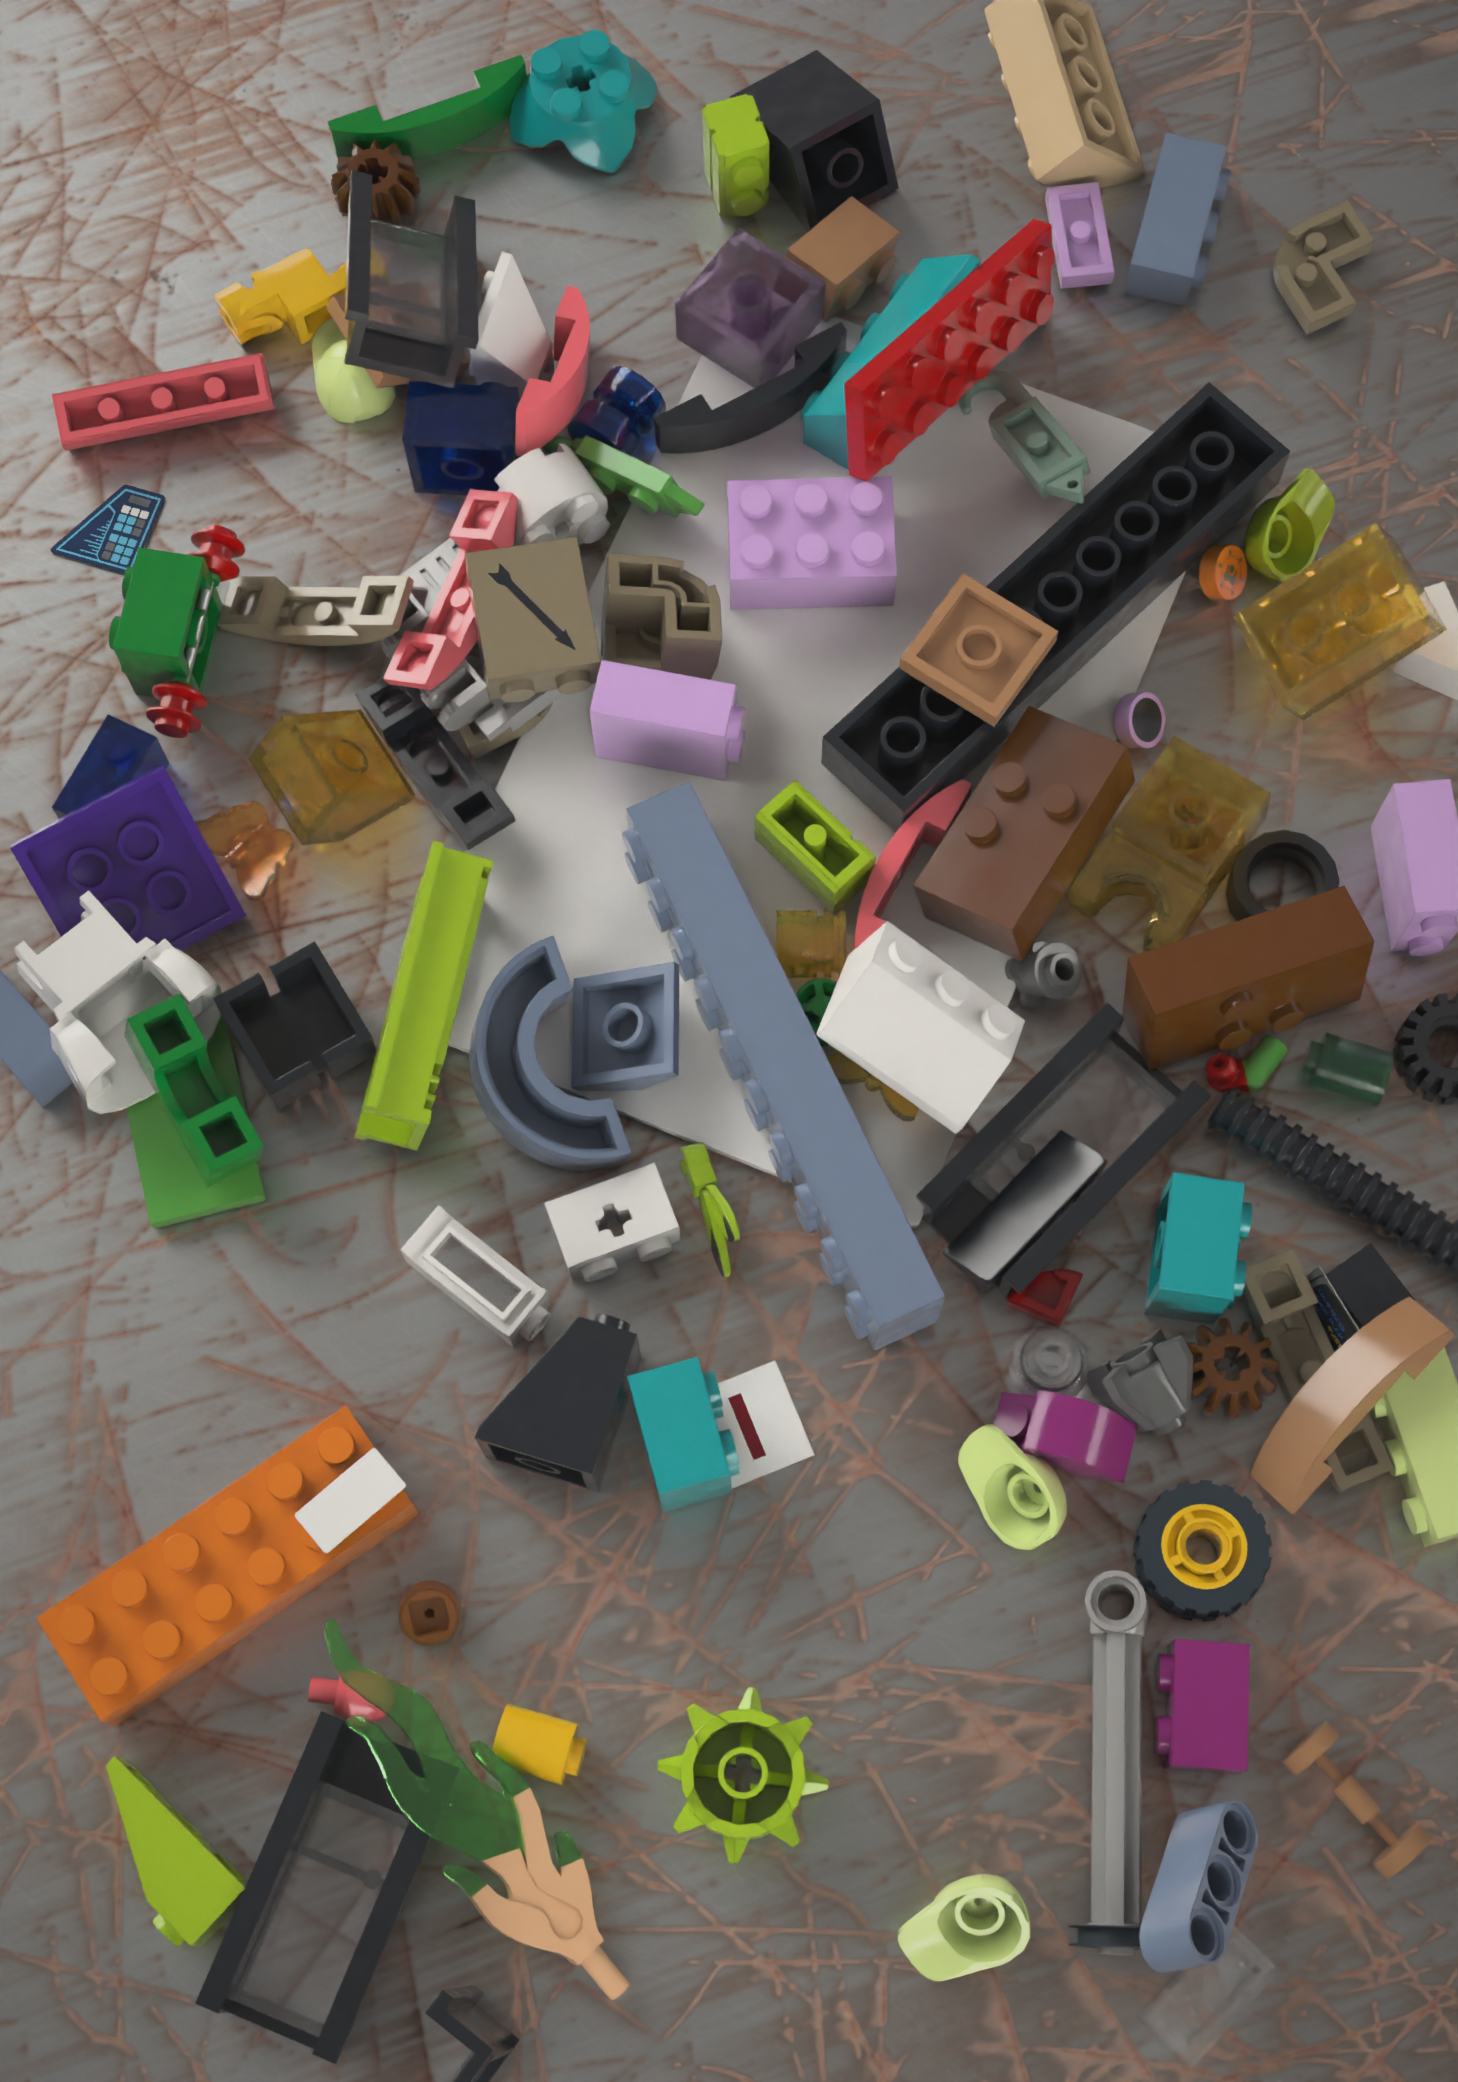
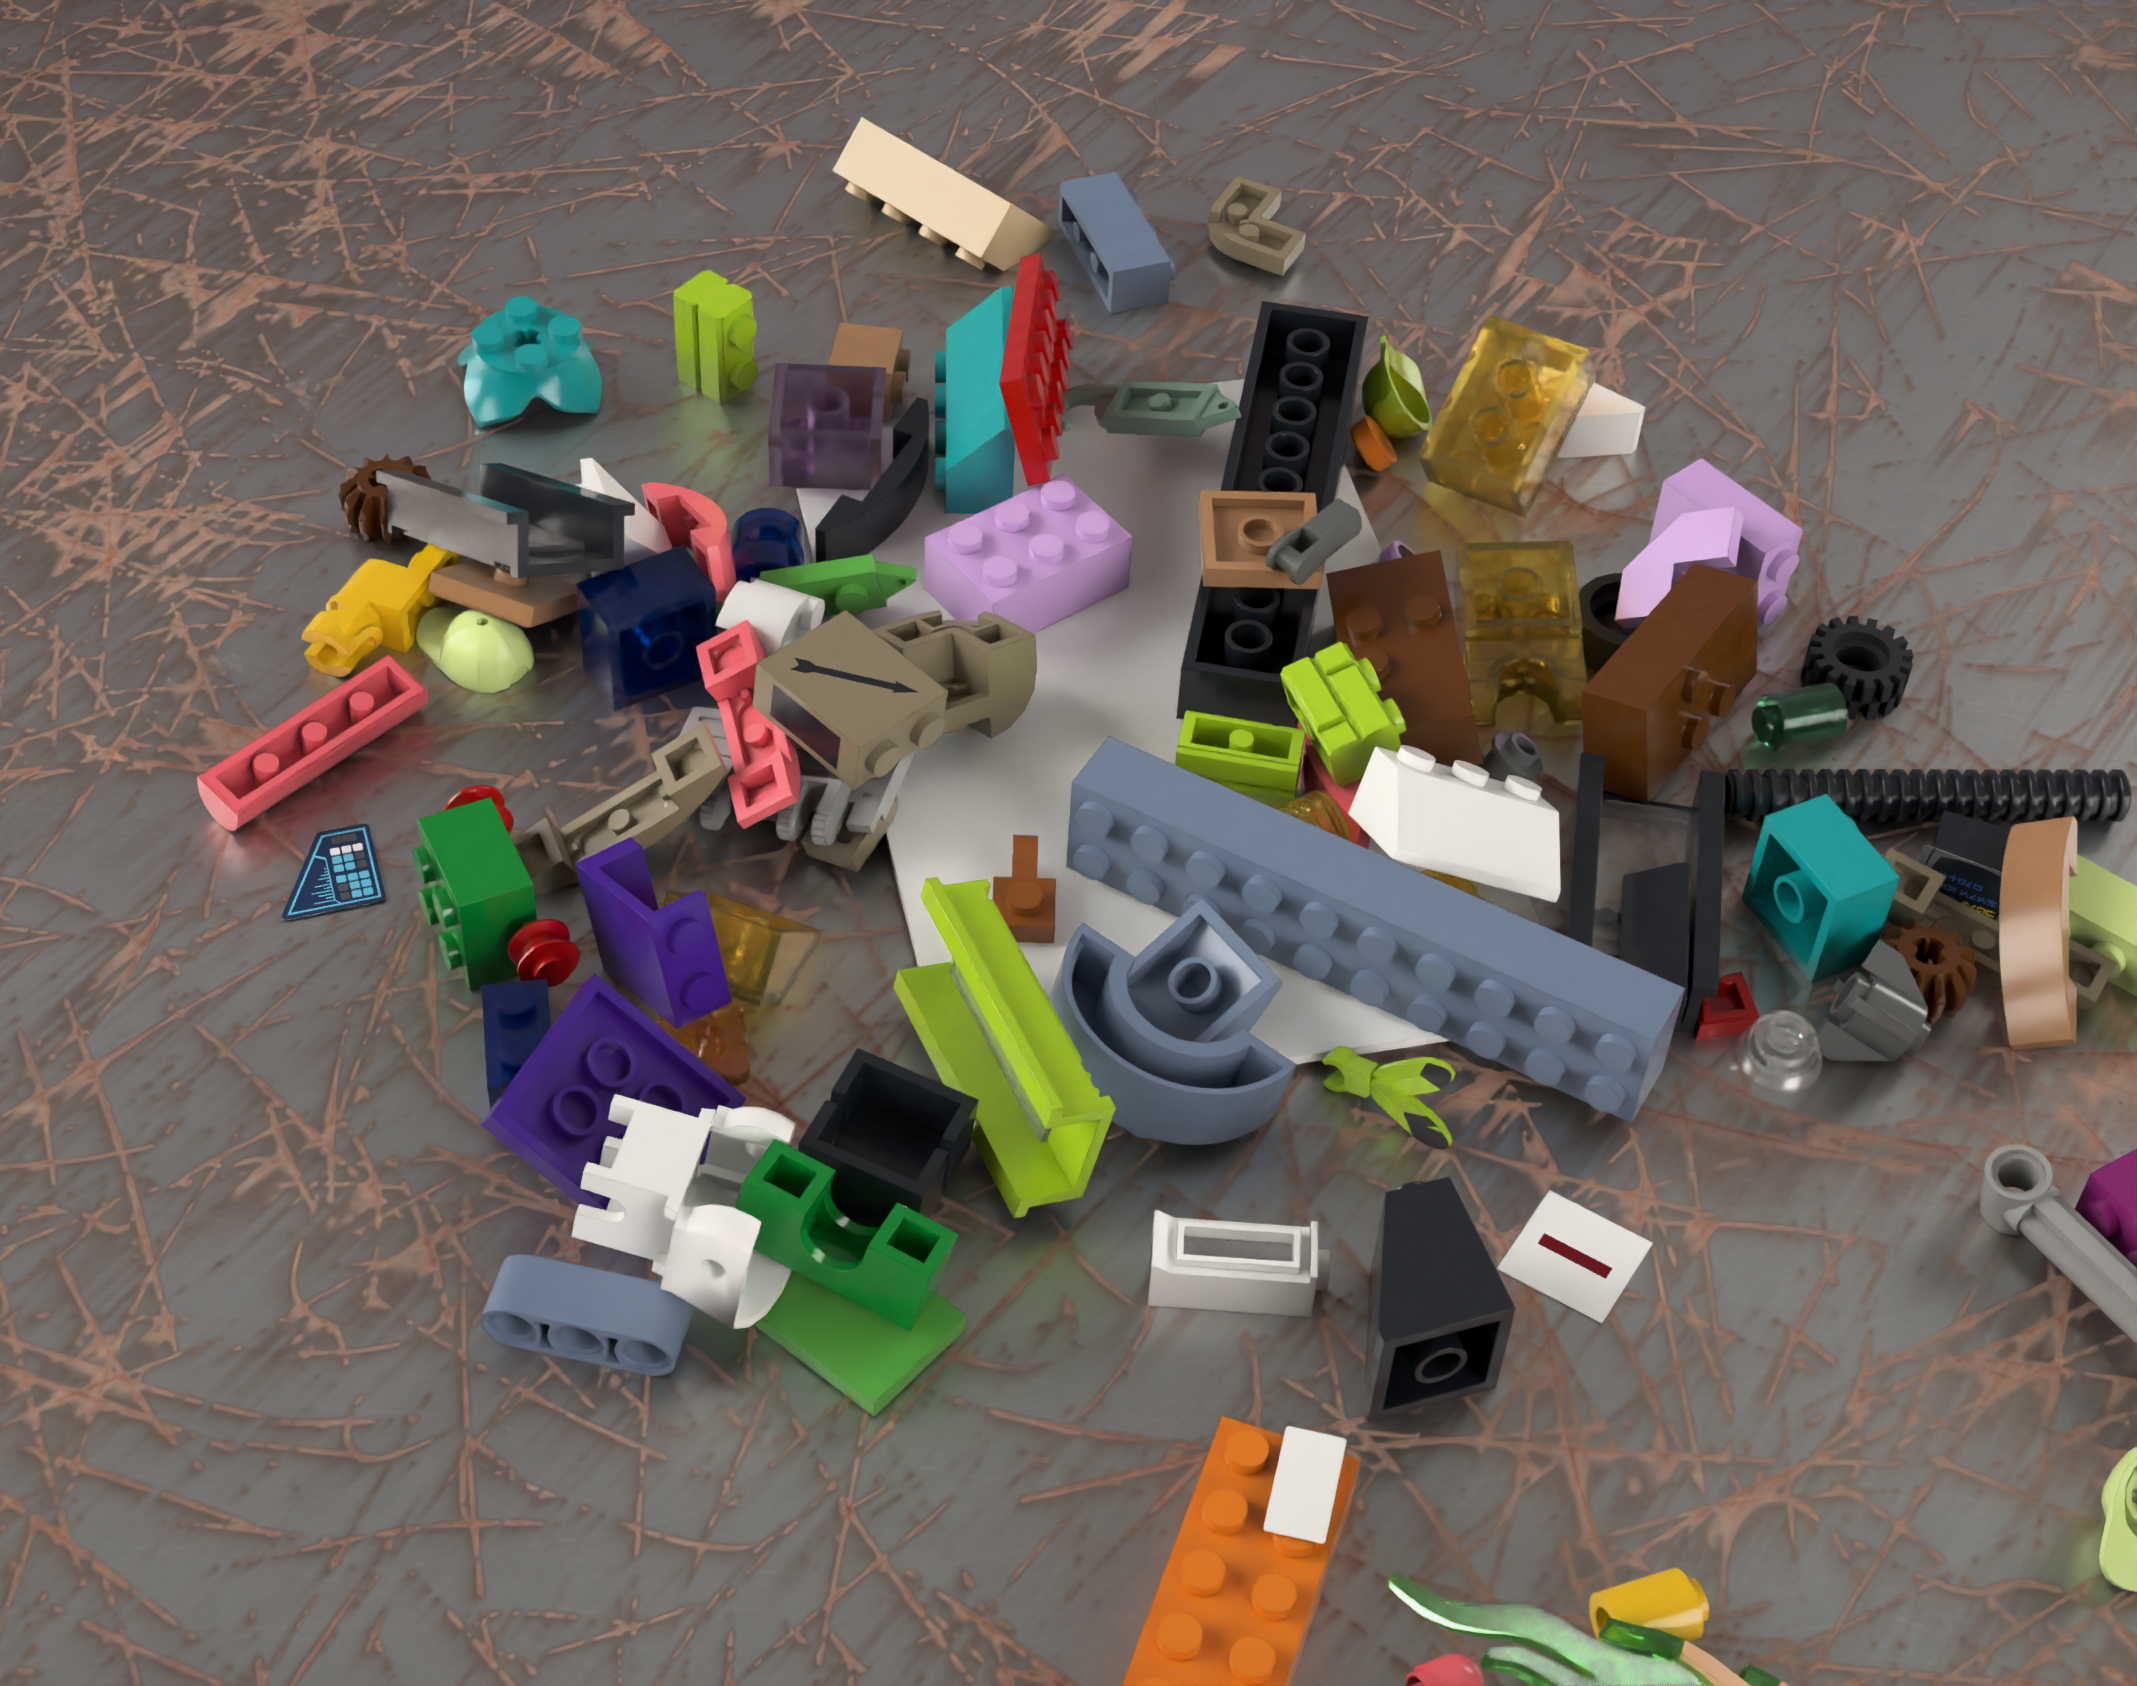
camera: 40 degrees left, 25 degrees down
green slope [327,54,527,160] -> none
black slope [355,677,516,850] -> none
dark orange tile [399,1580,460,1646] -> none
white brick [544,1162,681,1282] -> none
lavender brick [589,660,745,781] -> none
teal brick [627,1357,740,1512] -> none
lime brick [657,1687,829,1864] -> none
black slope [729,50,899,232] -> none
yellowish green cap [958,1424,1067,1550] -> none
magenta brick [993,1390,1138,1483] -> none
lavender plate [1045,182,1115,289] -> none
black wheel [1133,1480,1272,1622] -> none
arm [1205,1035,1288,1093] -> none
none -> dark purple panel [575,837,732,1029]
none -> dark orange plate [993,835,1056,943]
none -> dark grey bar [1266,498,1362,585]
none -> lime brick [1280,642,1406,787]
none -> lavender tile [1615,506,1744,629]

